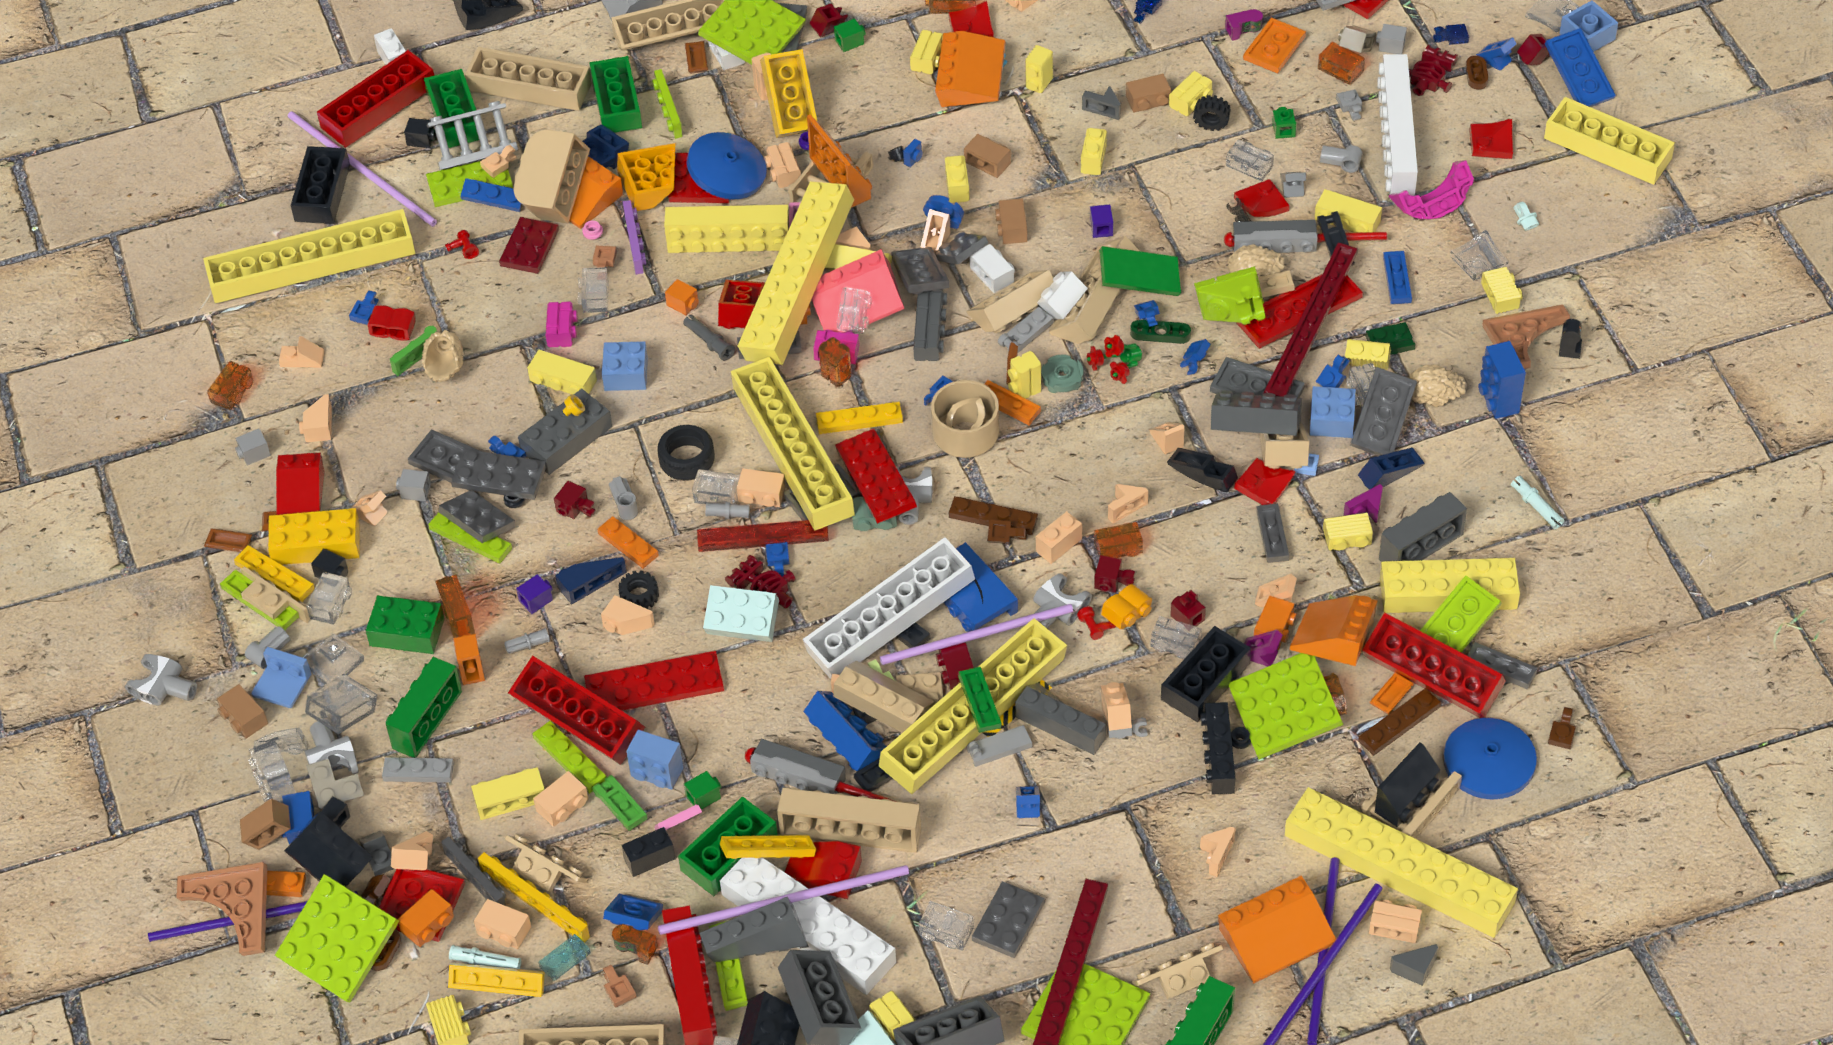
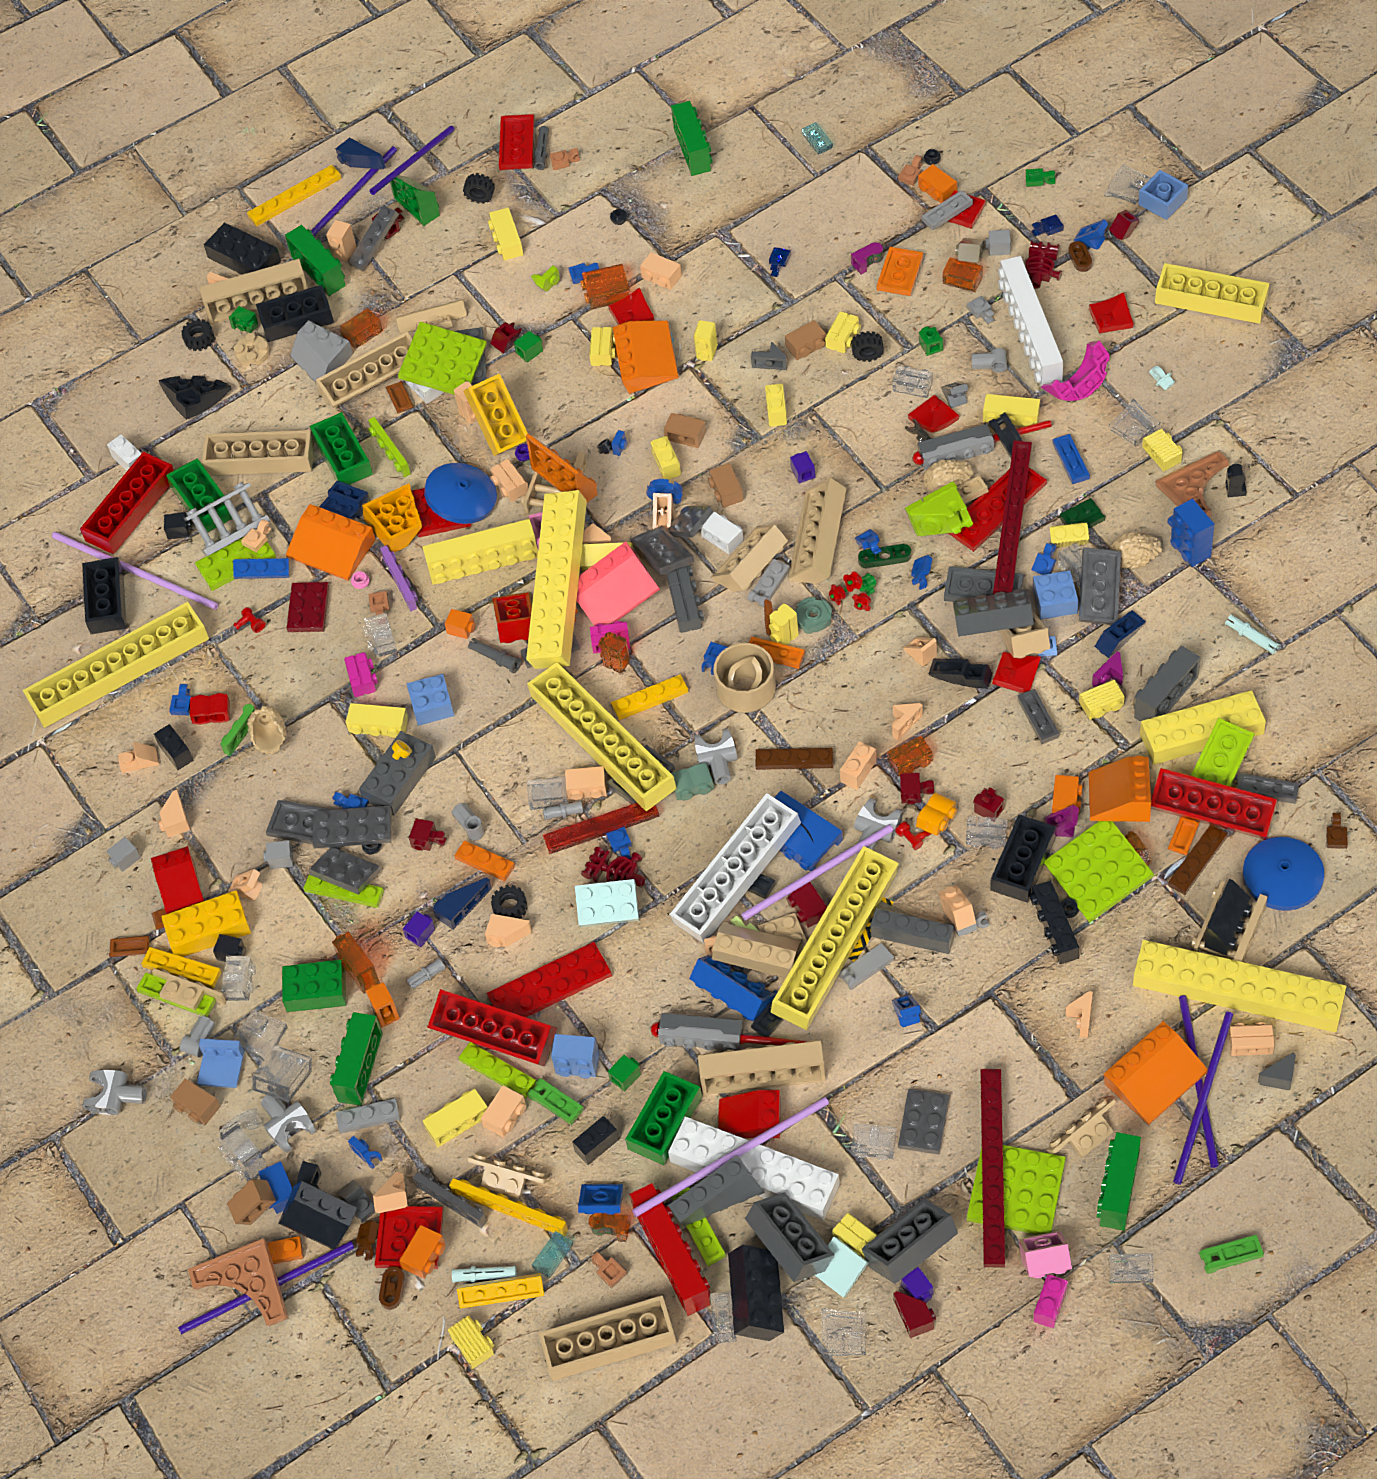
camera: 10 degrees left, 5 degrees up
clear orange brick [207,361,254,410] -> none
lime plate [274,874,399,1003] -> none
plate [306,759,364,809] -> none
light nougat brick [474,899,531,949] -> none
tan brick [514,130,590,223] -> none
bright pink tile [654,805,702,830] -> none
black tyre [657,424,715,481] -> none
yellow plate [720,835,816,859] -> none
red plate [835,428,917,524] -> none
clear brick [836,287,872,334] -> none
green plate [958,667,1002,733] -> none
reddish brown plate [987,519,1027,544] -> none
white brick [1037,271,1088,319] -> none
green tile [1099,246,1181,296] -> none
light nougat slope [1255,574,1297,607] -> none
blue tile [1544,28,1616,107] -> none
none -> black brick [154,724,194,770]
none -> blue plate [348,1136,383,1169]

